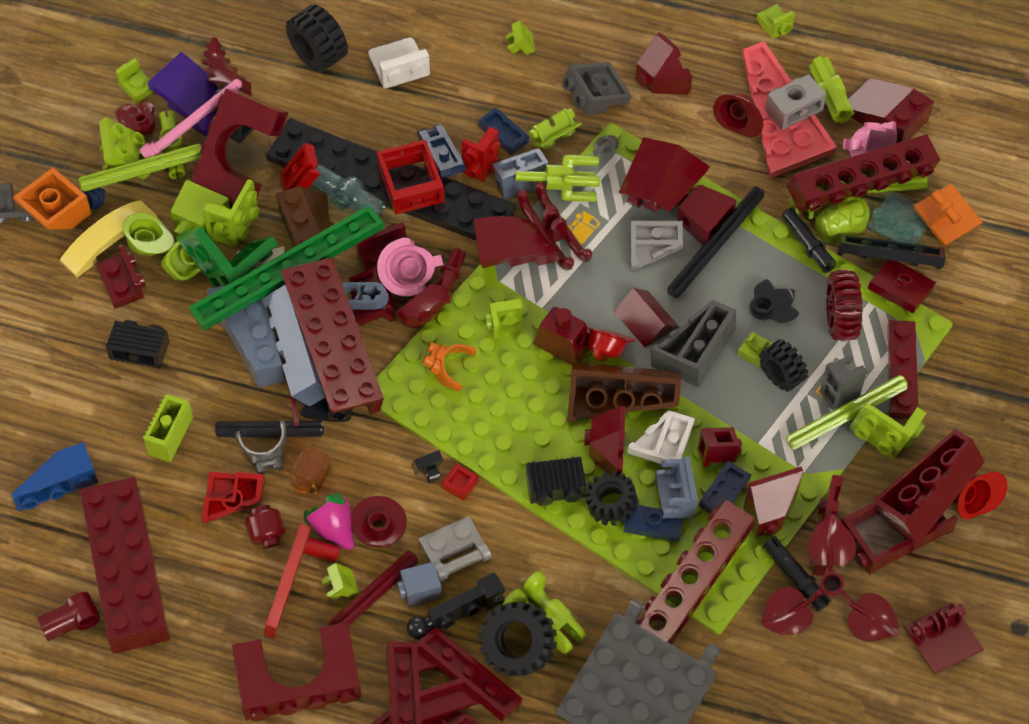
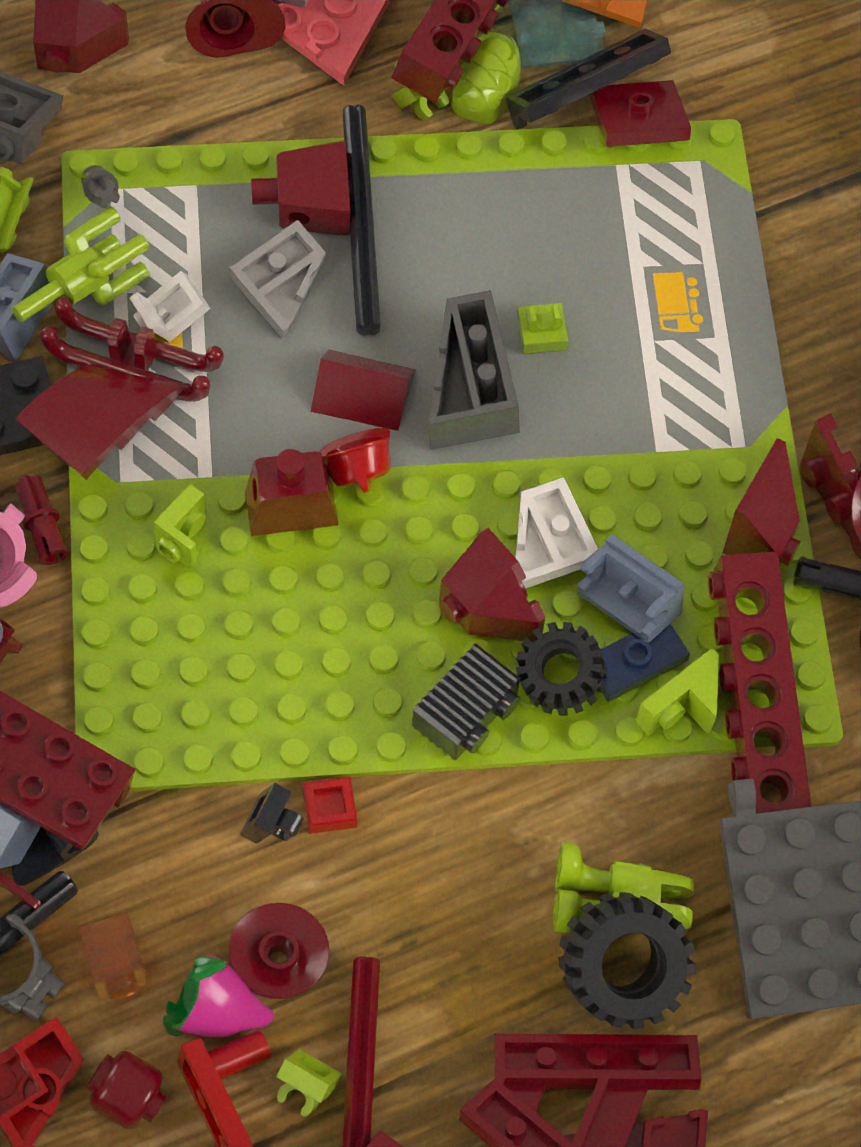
camera: 45 degrees left, 5 degrees up
dark red piece [395,284,452,328] -> none
sand blue brick [397,562,442,608] -> none
black plate [406,573,505,639] -> none
light grey plate [419,516,492,582] -> none
orange helmet [422,342,477,392] -> none
reddish brown wedge [567,362,681,422] -> none
dark red slope [619,137,710,212] -> none
dark red brick [697,427,742,467] -> none
dark blue plate [698,461,752,514] -> none
black plate [749,279,799,323] -> none
black tyre [759,339,809,392] -> none
black pin [781,208,837,273] -> none
lime axle [786,375,908,450] -> none
dark grey hinge [820,356,867,410] -> none
dark red gear [825,270,863,342] -> none
lime bracket [849,403,927,459] -> none
dark red plate [887,320,918,419] -> none
none -> white bracket [129,271,211,342]
none -> lime slope [636,648,719,736]

